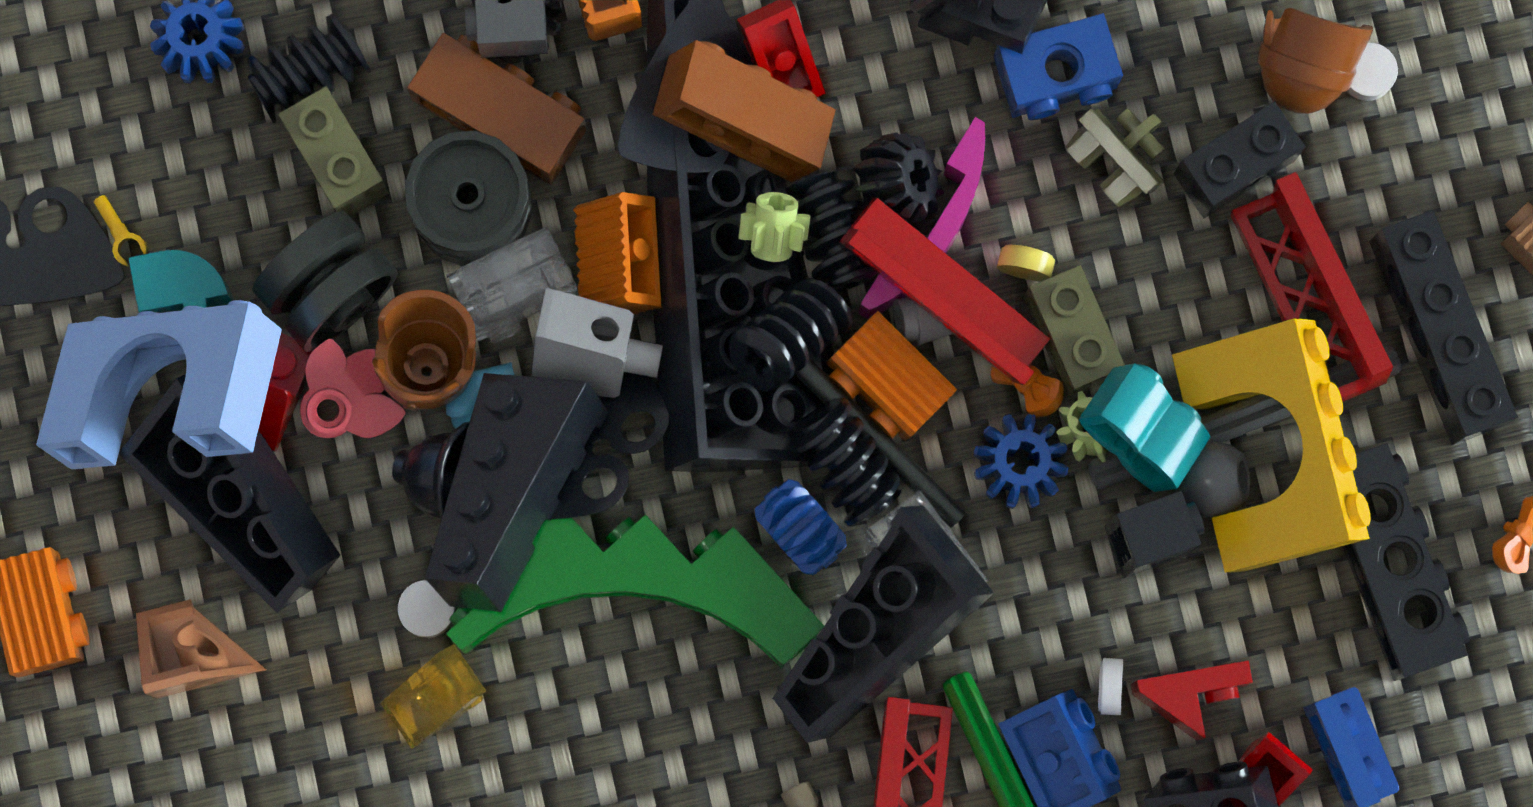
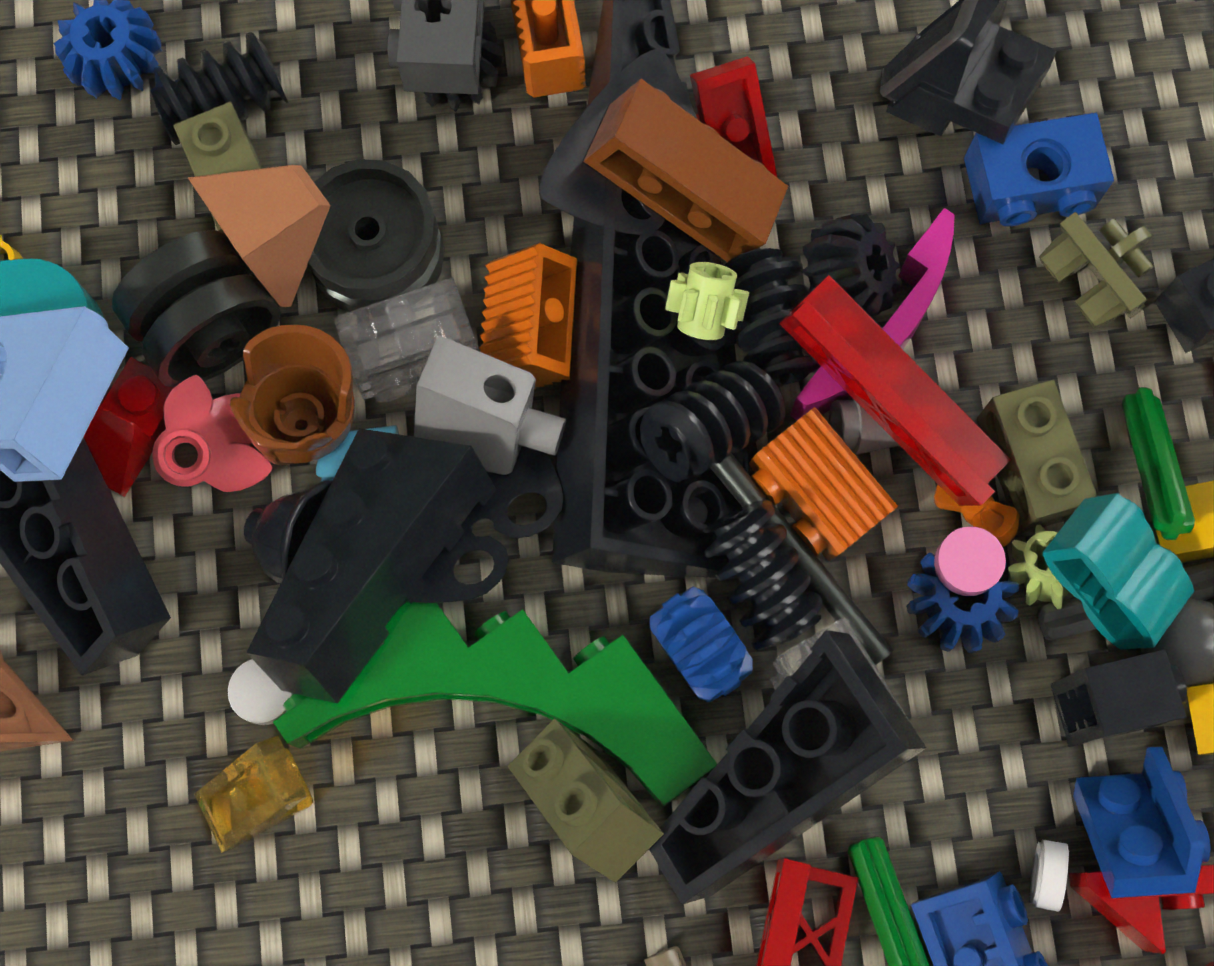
camera: 15 degrees right, 5 degrees down
dark orange brick [407,33,586,185] -> none
light yellow tile [997,245,1055,281] -> none
none -> nougat slope [188,165,331,307]
none -> olive brick [508,718,664,883]
none -> bright pink tile [934,527,1006,596]
none -> blue bracket [1073,747,1210,898]
none -> green axle [1122,387,1195,540]

